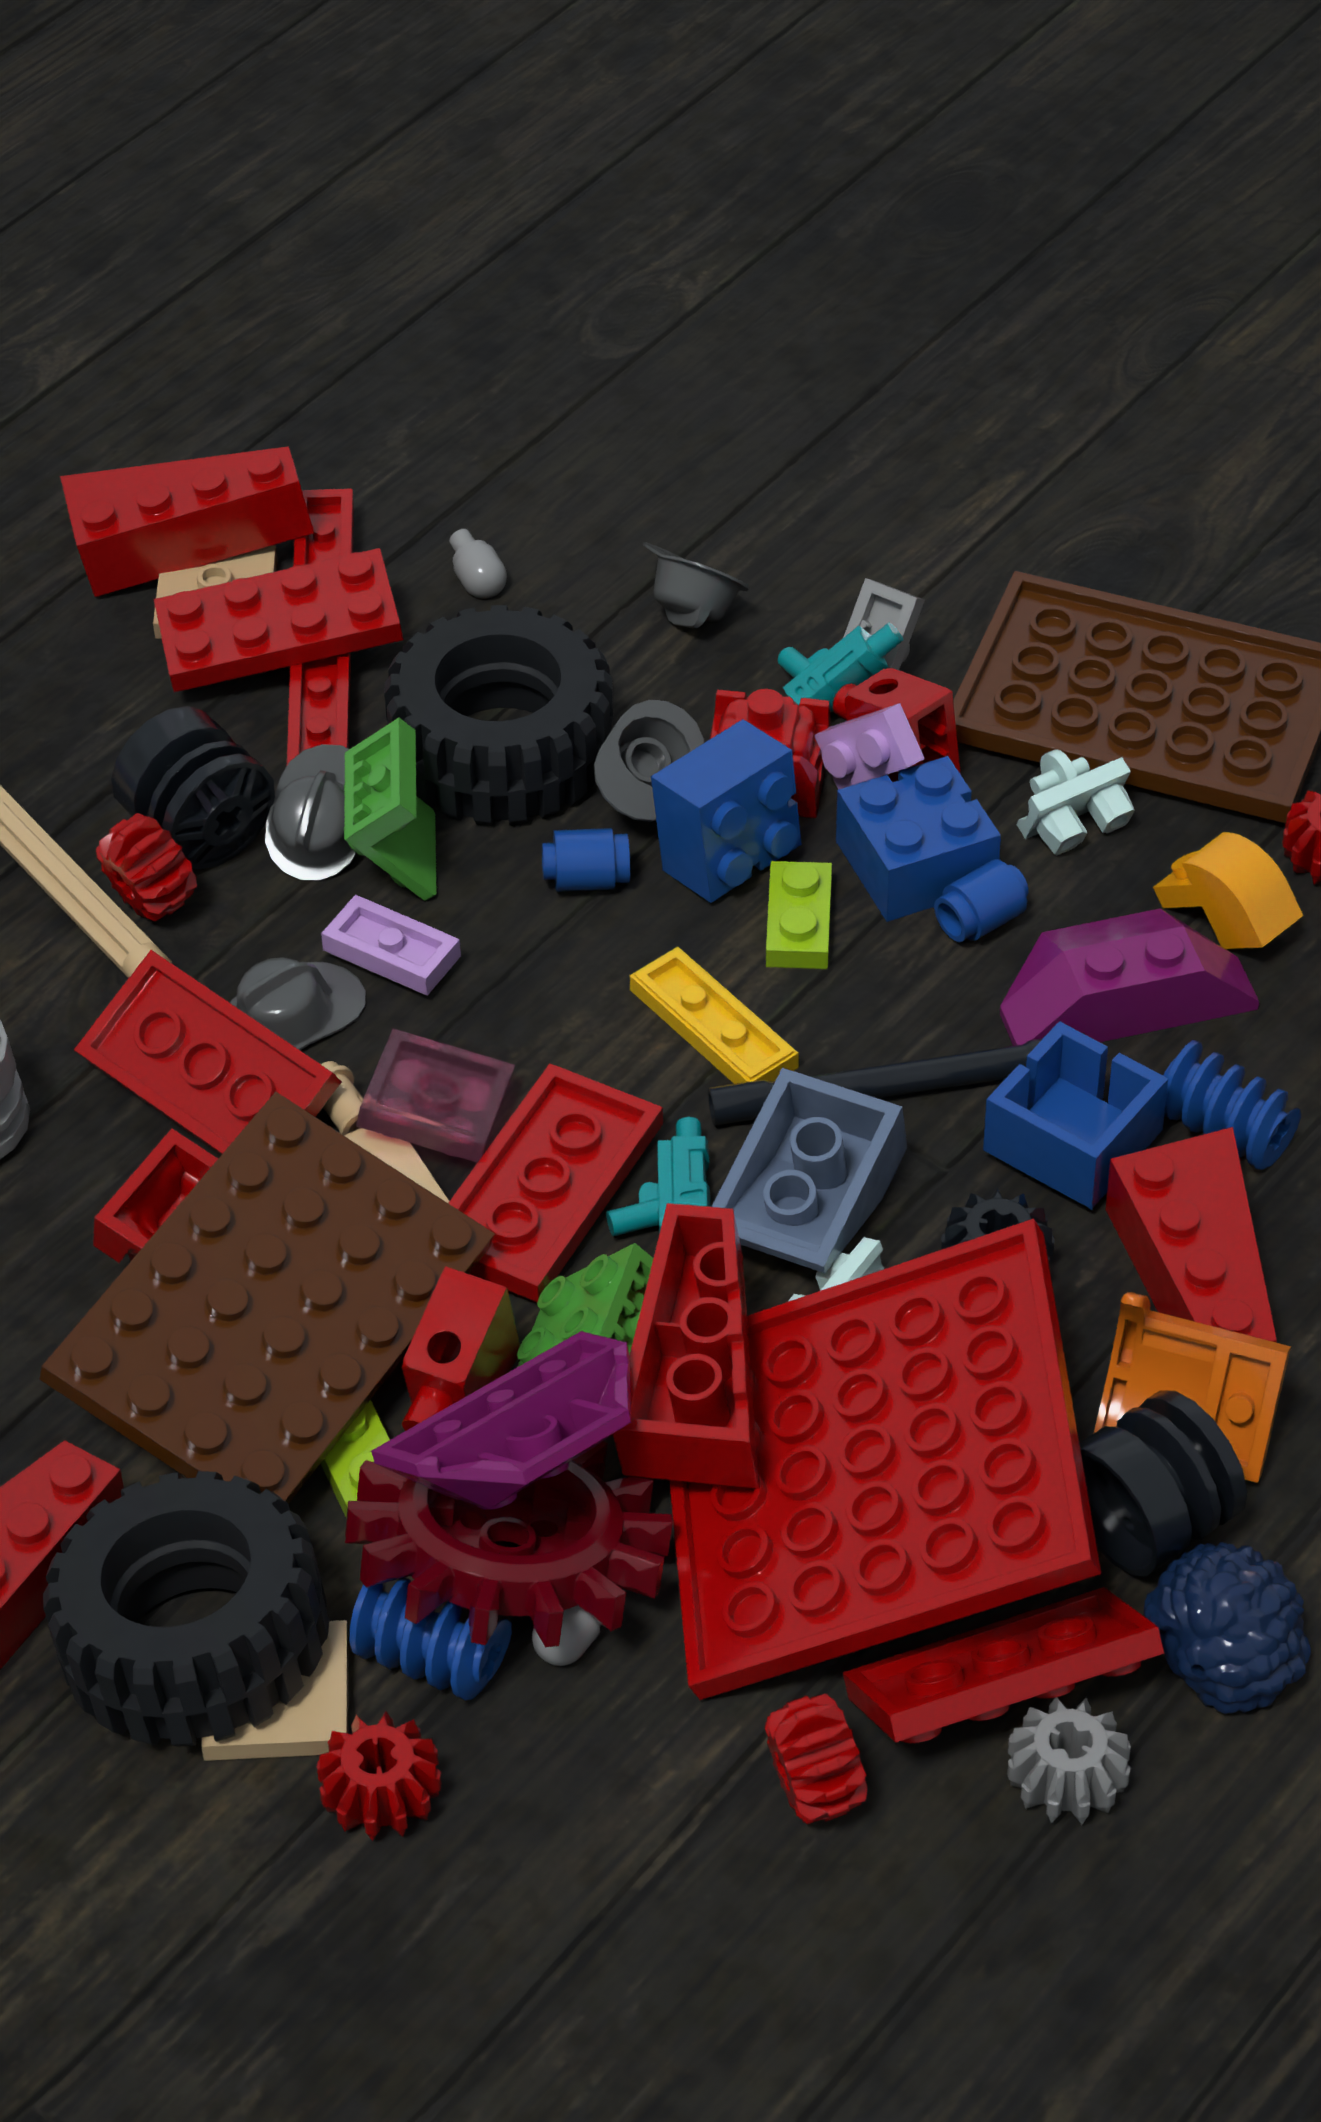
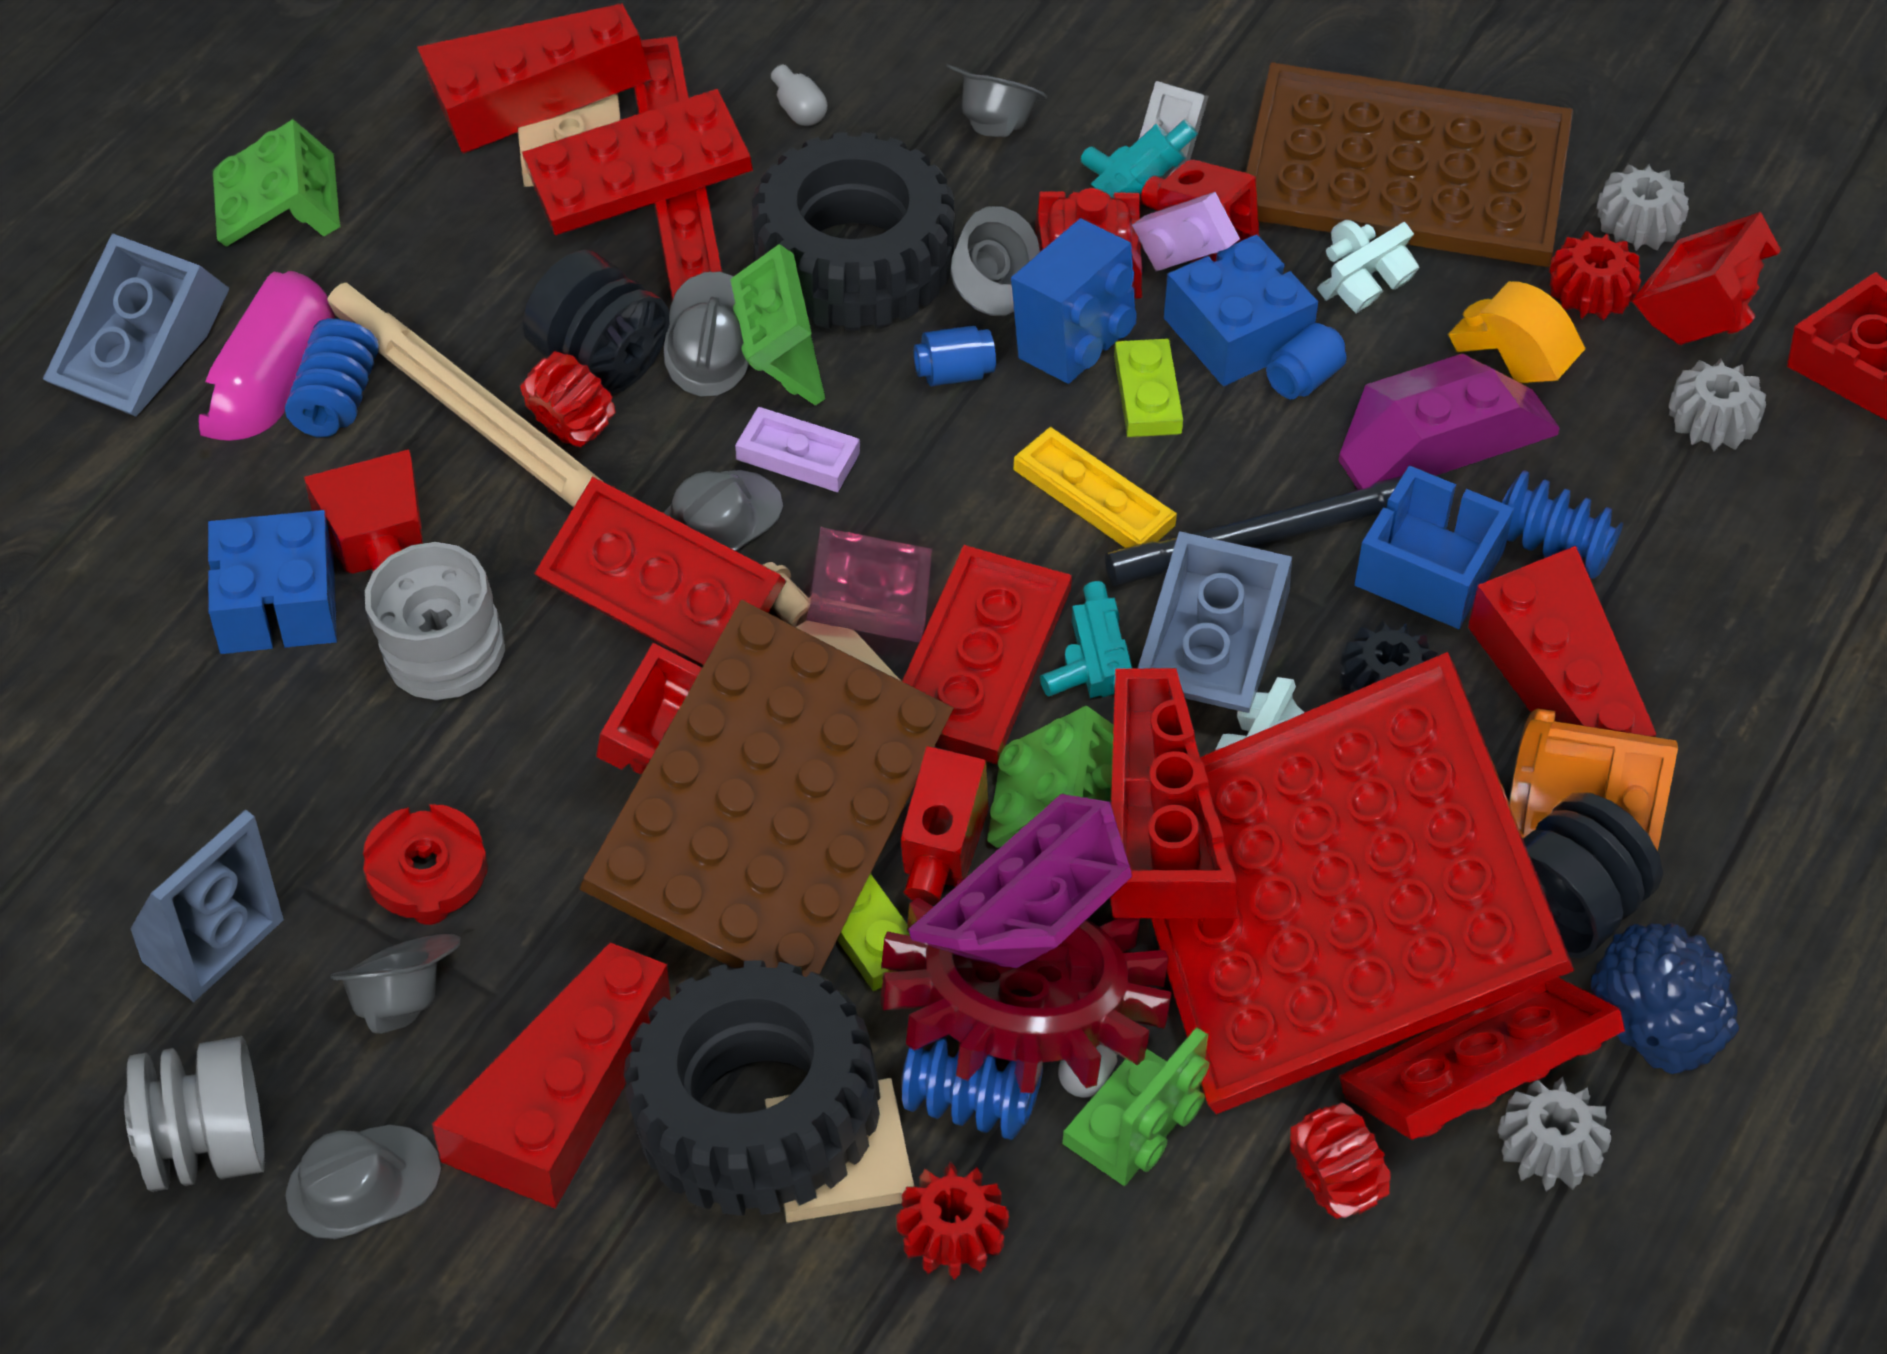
camera: 10 degrees left, 5 degrees up
none -> bright green bracket [1062,1028,1210,1186]

